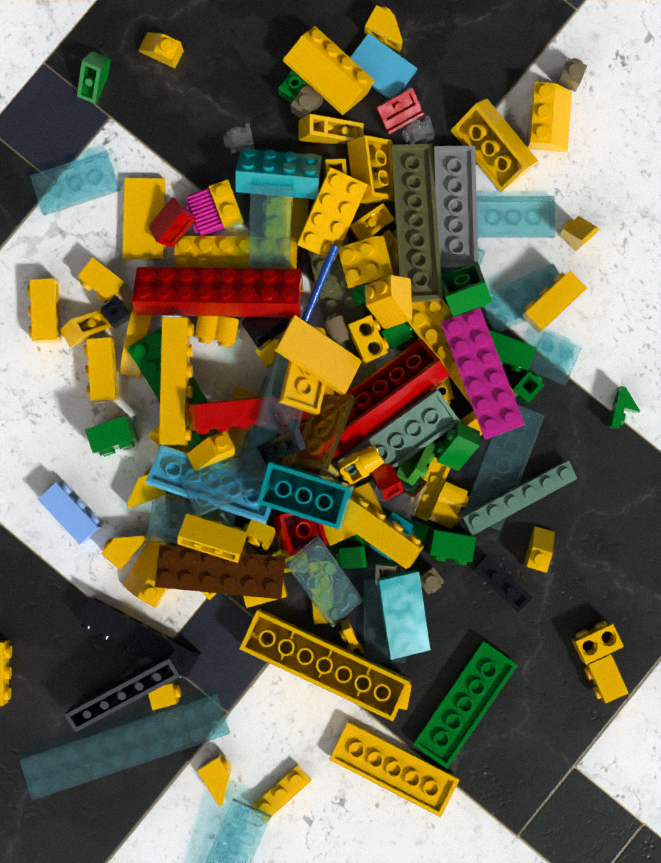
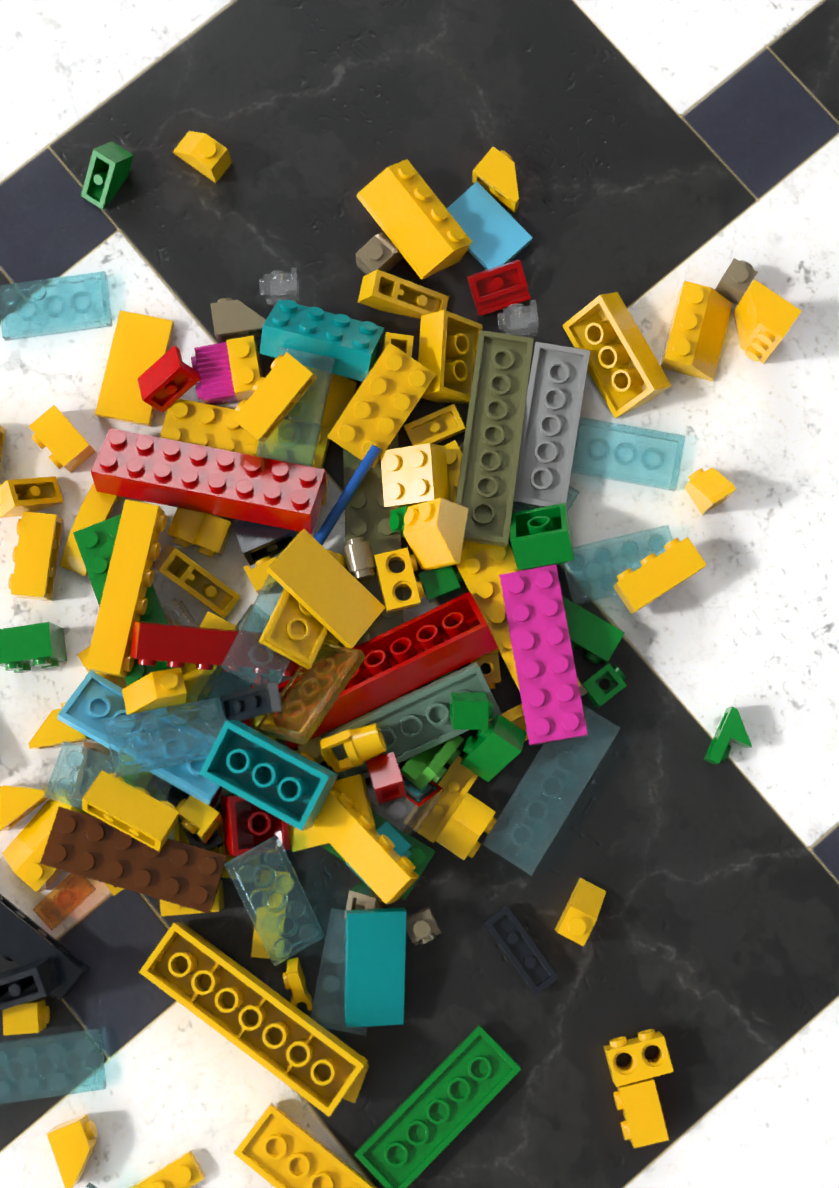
camera: 10 degrees right, 5 degrees down
black brick [100,297,131,328] -> none
green brick [278,70,308,103] -> none
green slope [335,544,367,569] -> none
green brick [427,529,476,565] -> none
sand green plate [460,460,577,536] -> none
clear light blue plate [528,332,582,386] -> none
none -> clear orange plate [32,873,96,931]
none -> yellow slope [152,544,241,619]
none -> dark tan slope [210,298,266,343]
none -> yellow brick [232,352,318,443]
none -> green brick [450,692,494,730]
none -> yellow slope [733,279,802,364]

